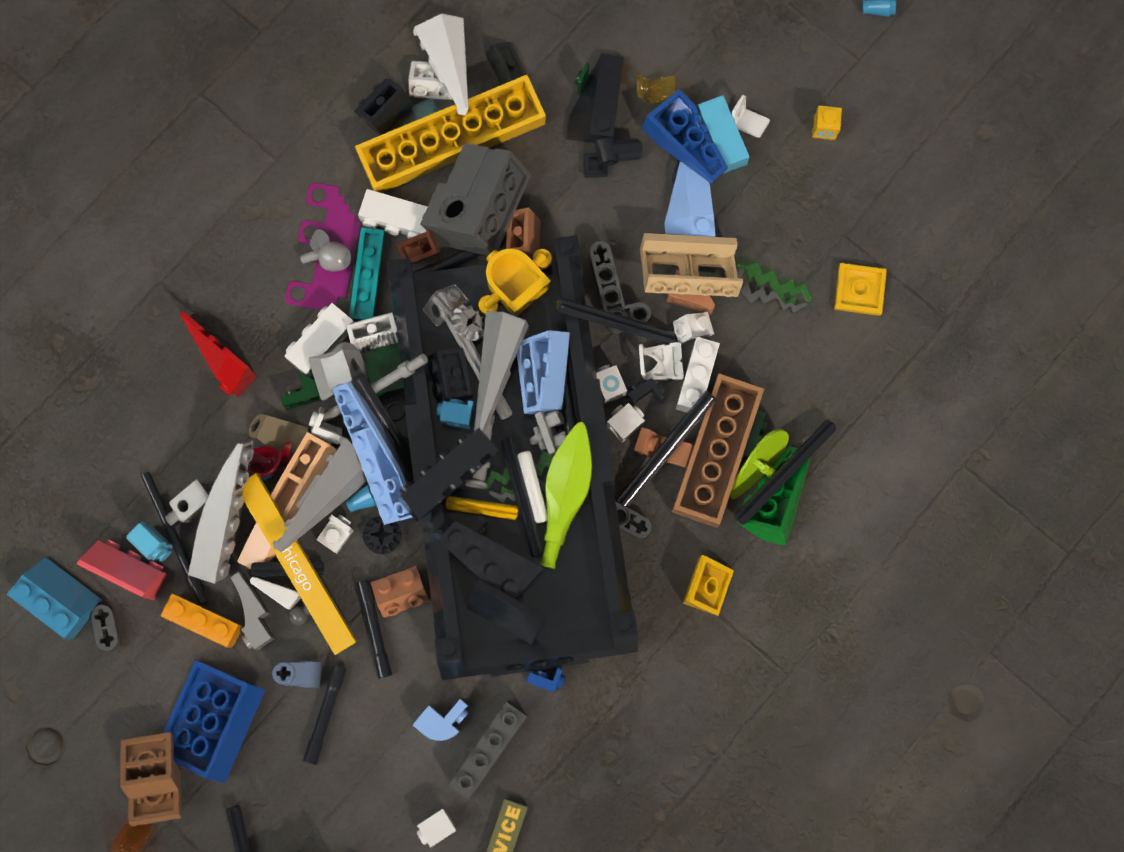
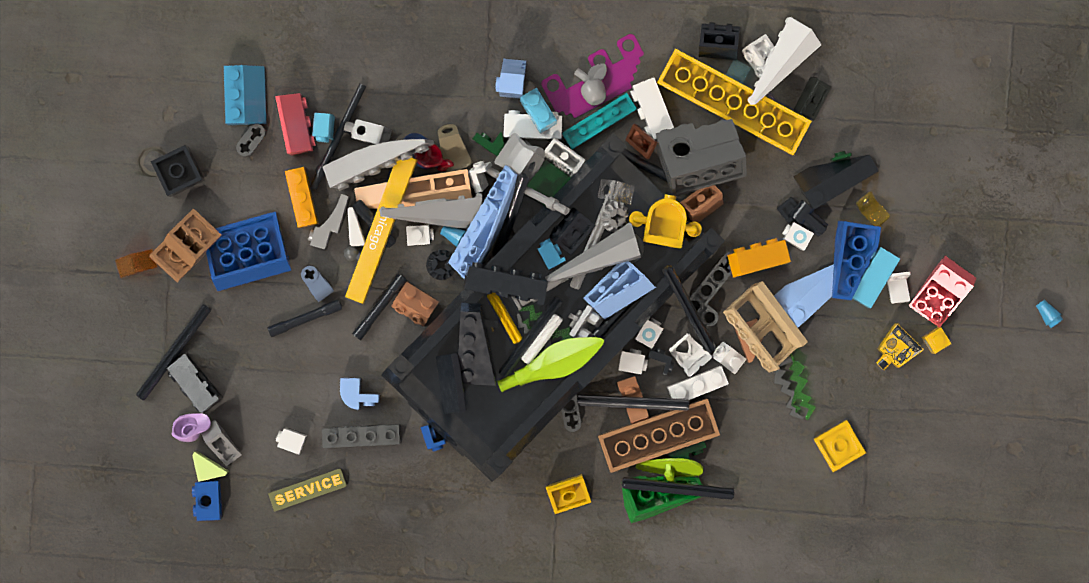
camera: 60 degrees right, 10 degrees up
red wedge [180,311,257,397] -> none
none -> black brick [150,145,205,197]
none -> light blue wedge [495,59,526,98]
none -> medium azure brick [520,88,557,134]
none -> light orange brick [727,238,791,277]
none -> white brick [782,222,814,251]
none -> torso [876,324,924,370]
none -> coral slope [909,256,976,327]

